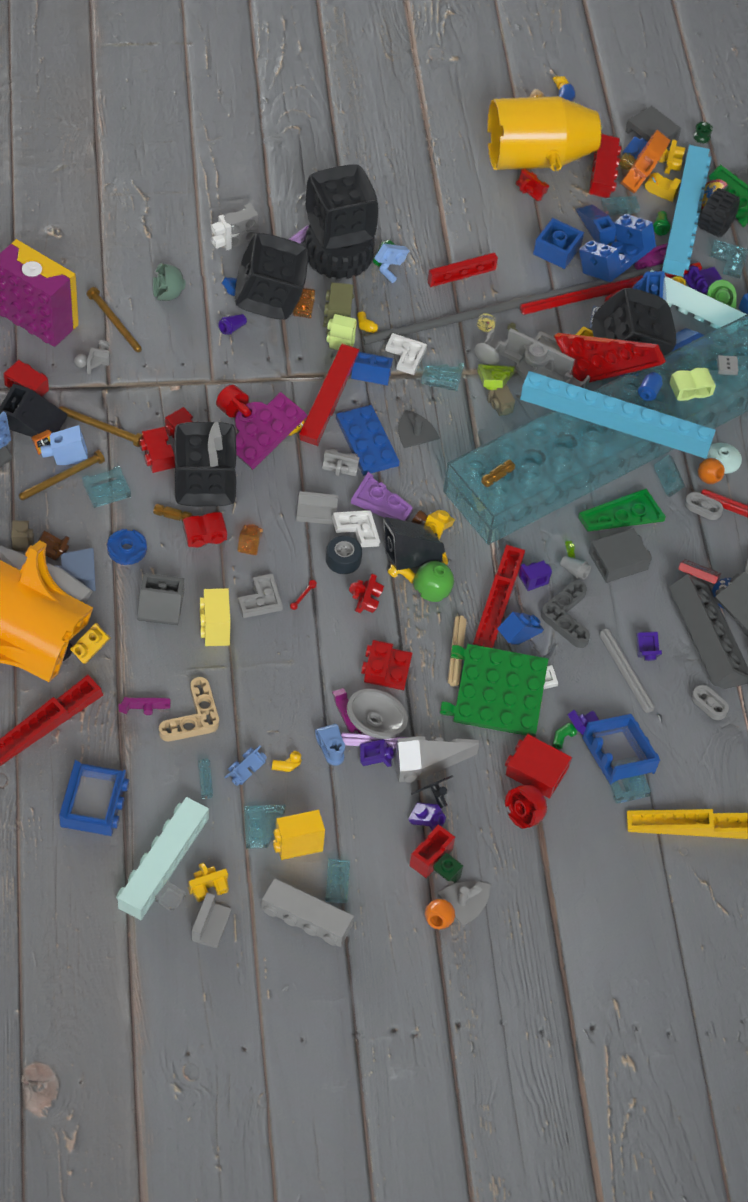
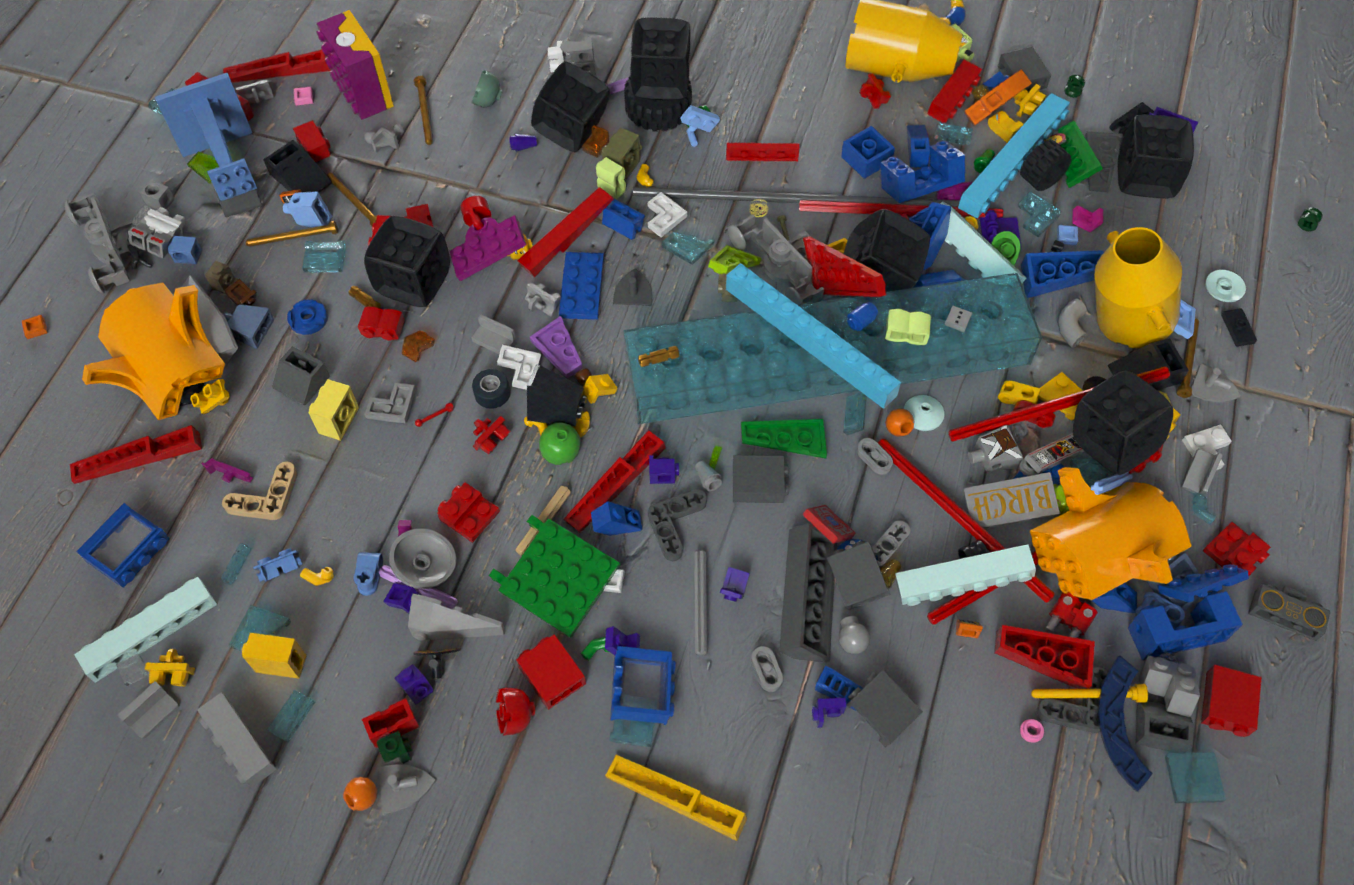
camera: 30 degrees right, 5 degrees up
light grey slope [208,422,223,467] -> none

